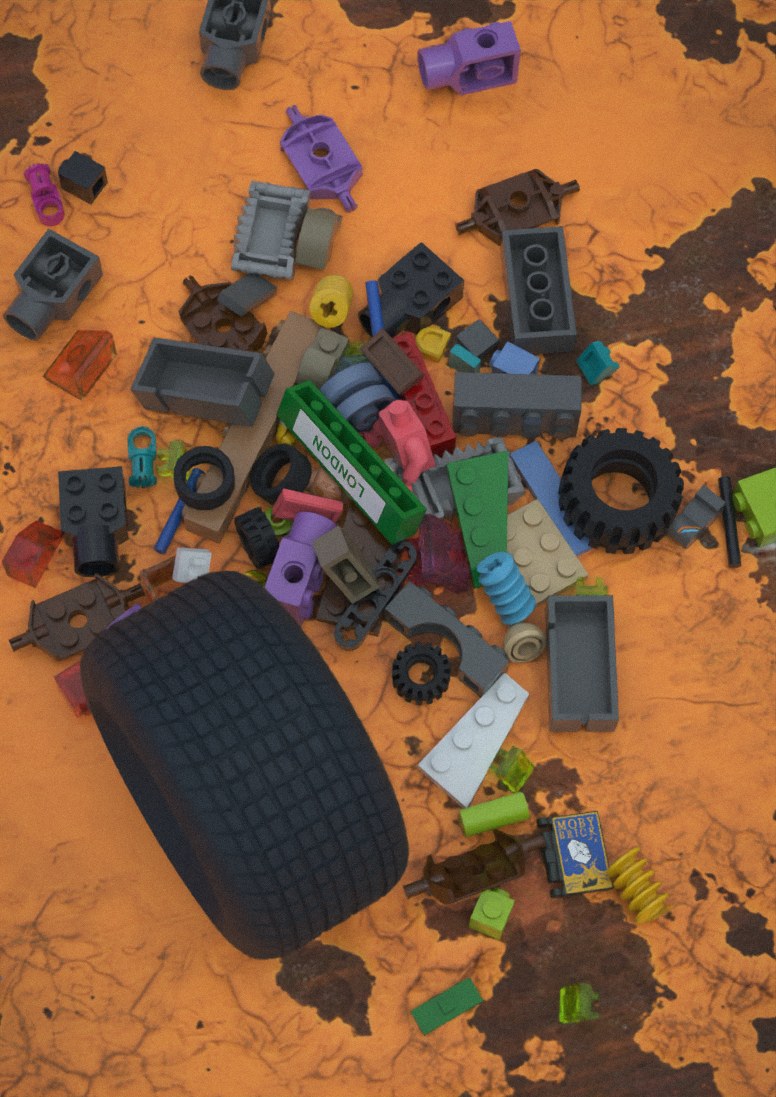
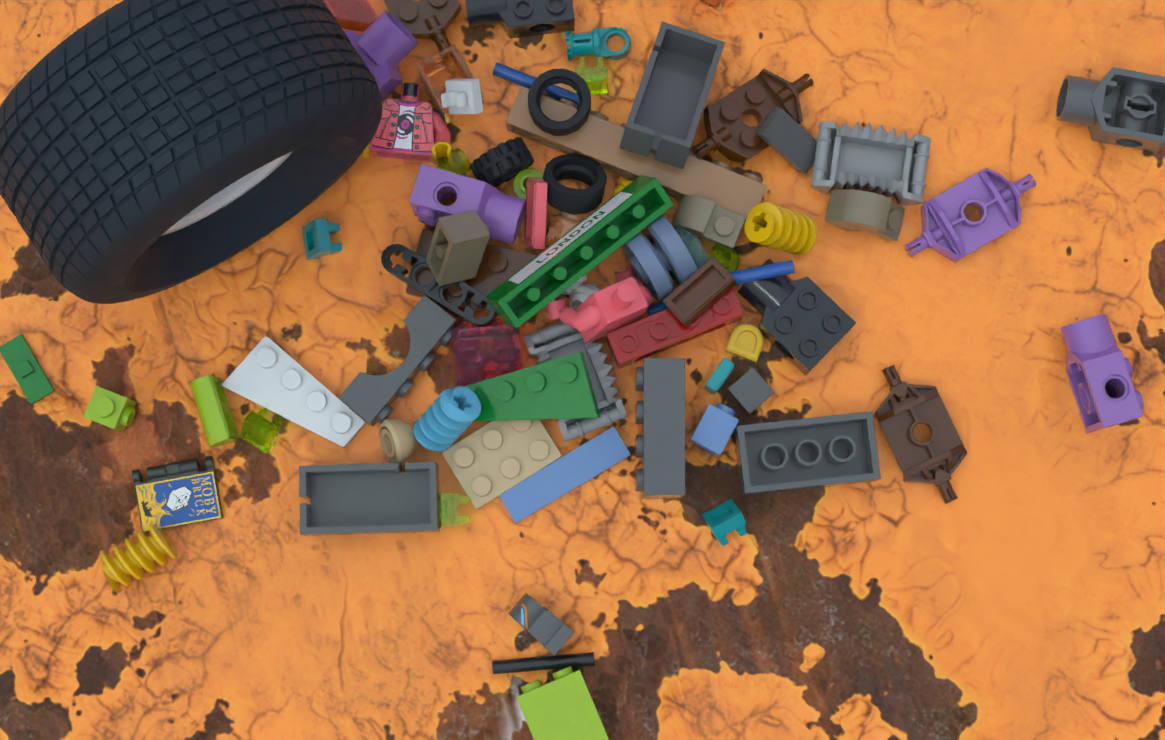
camera: 90 degrees right, 15 degrees up
black tyre [392,642,451,705] -> none
reddish brown plate [403,829,546,905] -> none
black tyre [558,428,684,554] -> none
clear neon green tile [559,983,599,1024] -> none

